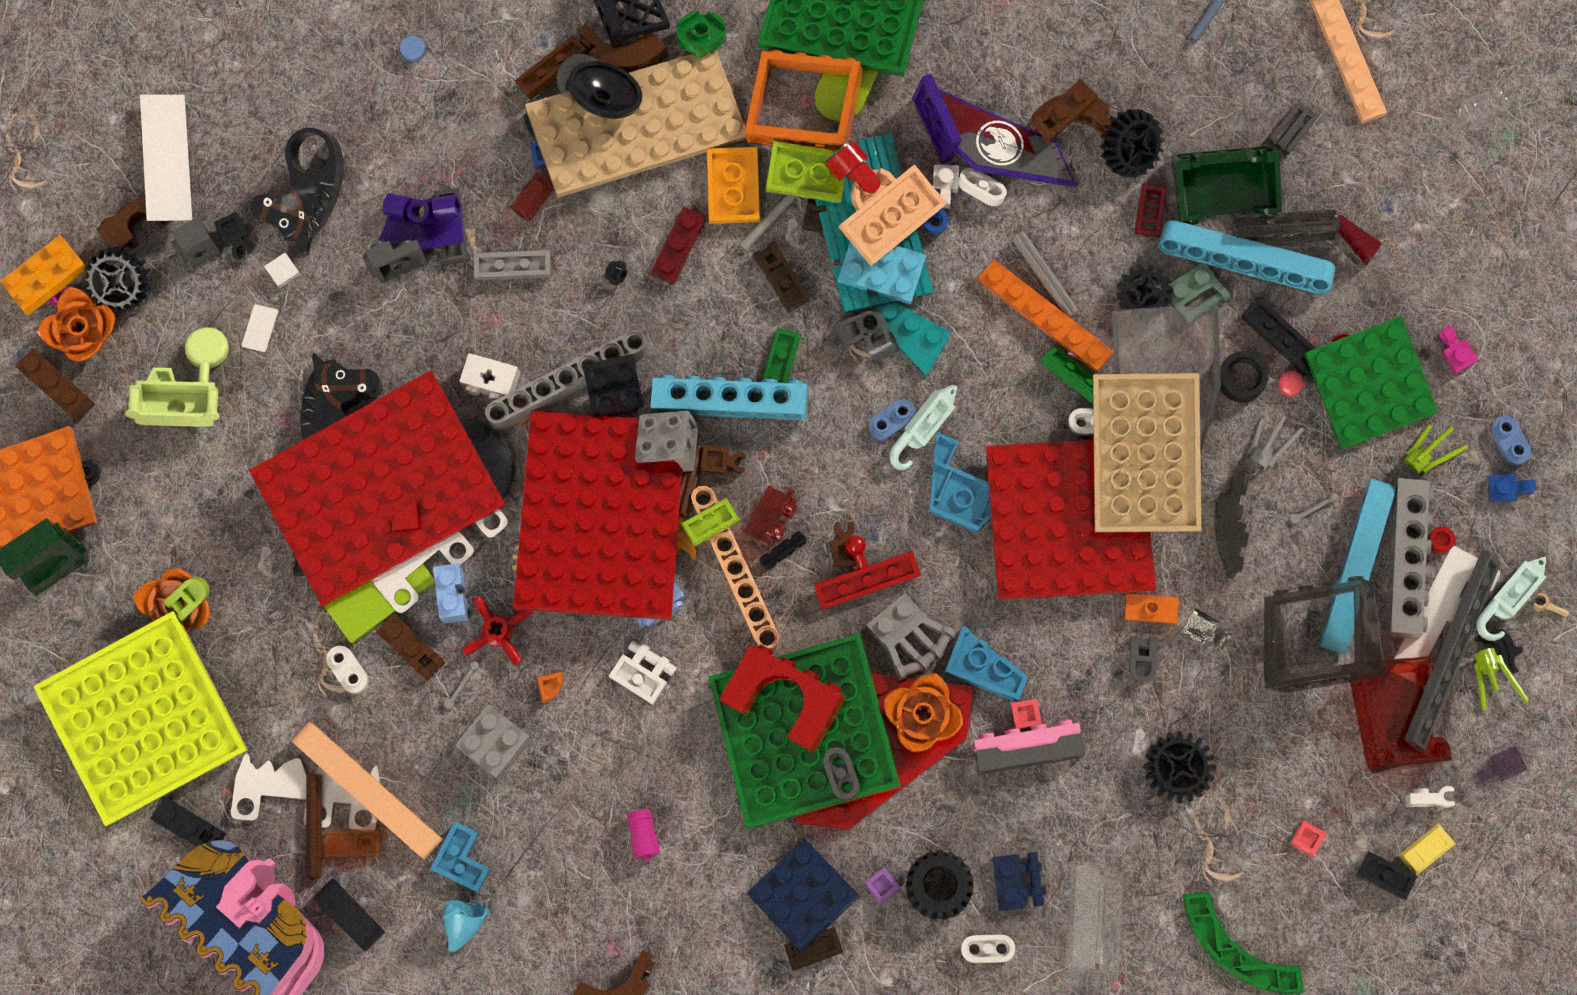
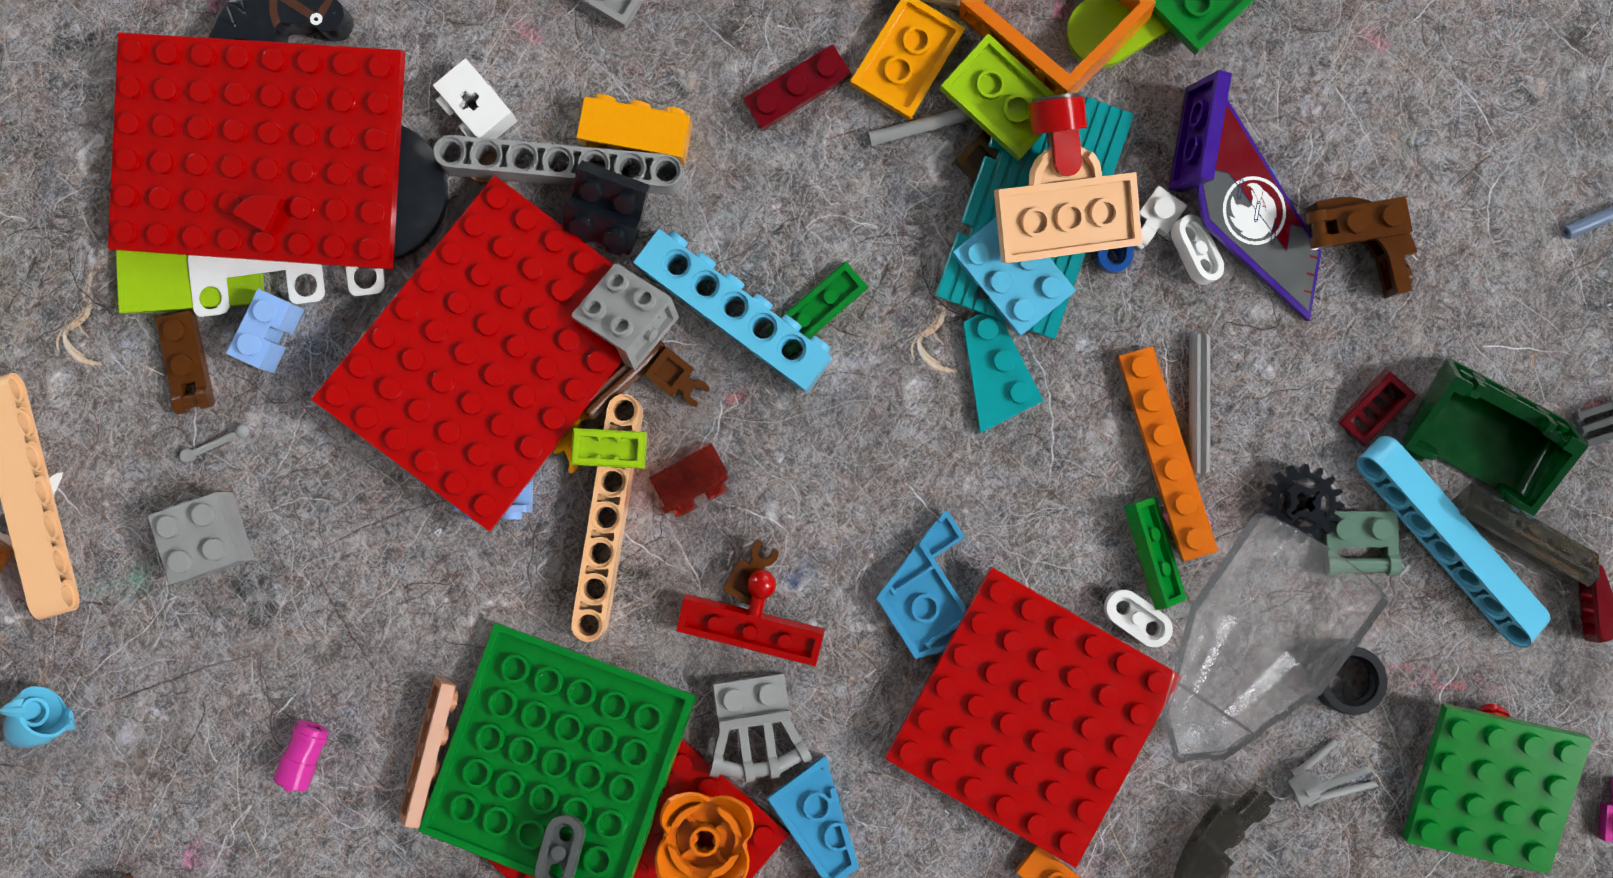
camera: 30 degrees right, 10 degrees up
white plate [326,646,369,694] -> none
dark azure plate [430,821,491,893] -> none
red bar [462,596,533,666] -> none
orange tile [536,672,563,704] -> none
black plate [605,260,627,286] -> none
white plate [609,640,677,705] -> none
red arch [719,644,846,754] -> none
dark brown plate [752,241,810,313] -> none
black axle [760,531,807,570] -> none
dark grey piece [834,311,899,362] -> none
medium blue plate [869,399,916,441] -> none
light aqua plate [890,385,958,470] -> none
tan plate [1093,373,1202,532] -> none
black gear [1099,109,1165,178] -> none
black plate [1241,297,1316,385] -> none
coral tile [1277,370,1304,397] -> none
none -> plate [398,676,458,829]
none -> light orange brick [576,94,693,165]

